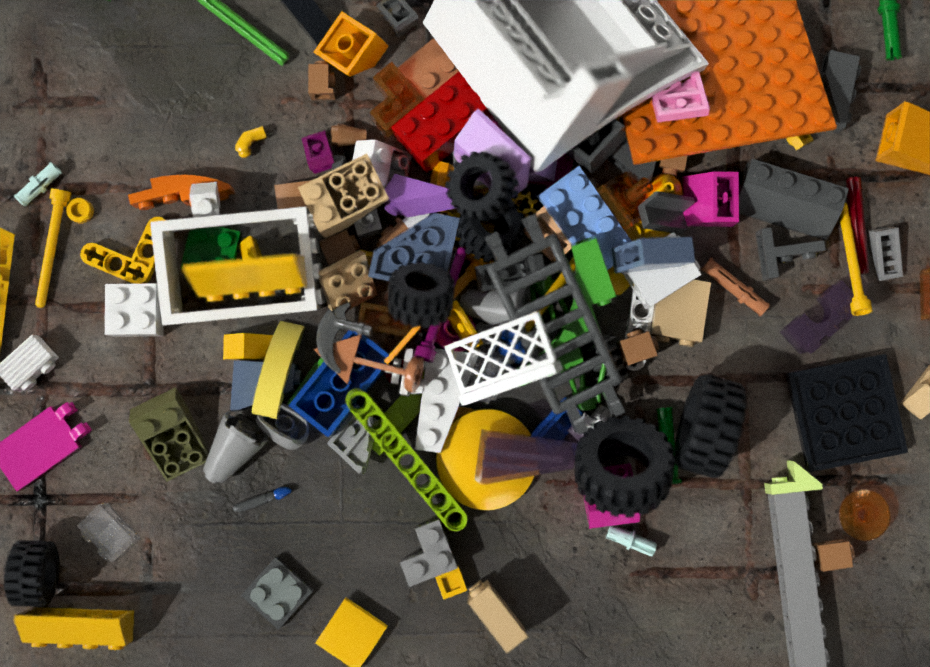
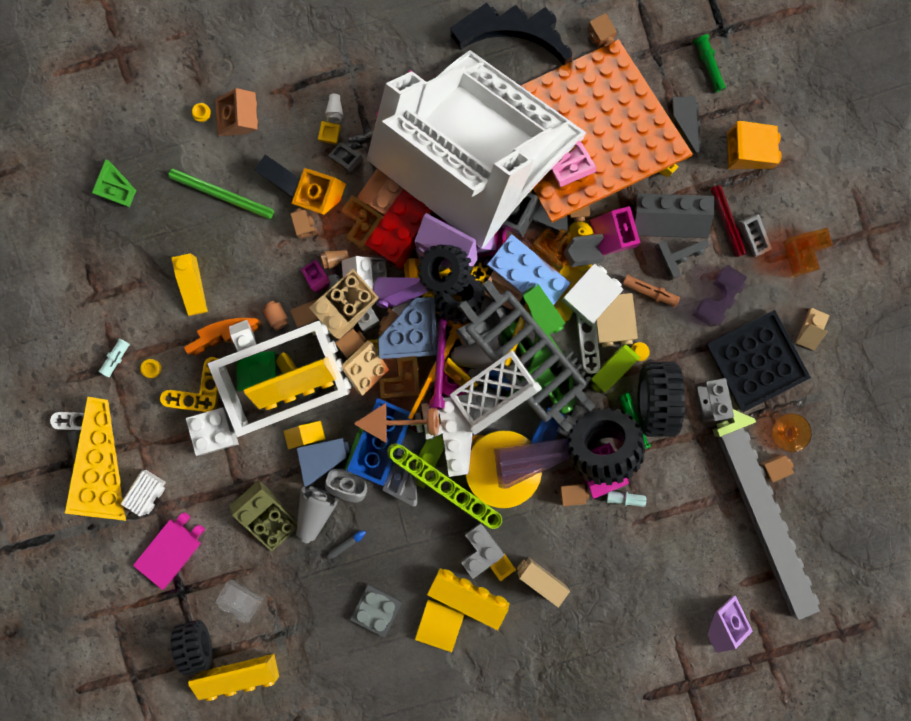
camera: 10 degrees left, 0 degrees up
yellow piece [35,188,72,308] -> none
yellow arm [235,126,267,158] -> none
light yellow slope [252,321,305,419] -> none
dark grey piece [317,303,373,374] -> none
black tyre [387,262,455,328] -> none
sand blue slope [611,237,695,274] -> none
medium nougat brick [617,329,659,366] -> none
yellow piece [839,202,873,316] -> none
none -> yellow slope [172,253,208,316]
none -> nougat brick [263,301,289,331]
none -> yellow brick [427,568,510,631]
none -> medium nougat brick [559,483,589,506]
none -> lime slope [590,344,640,393]
none -> yellow plate [631,342,649,361]
none -> light grey window [695,378,734,422]

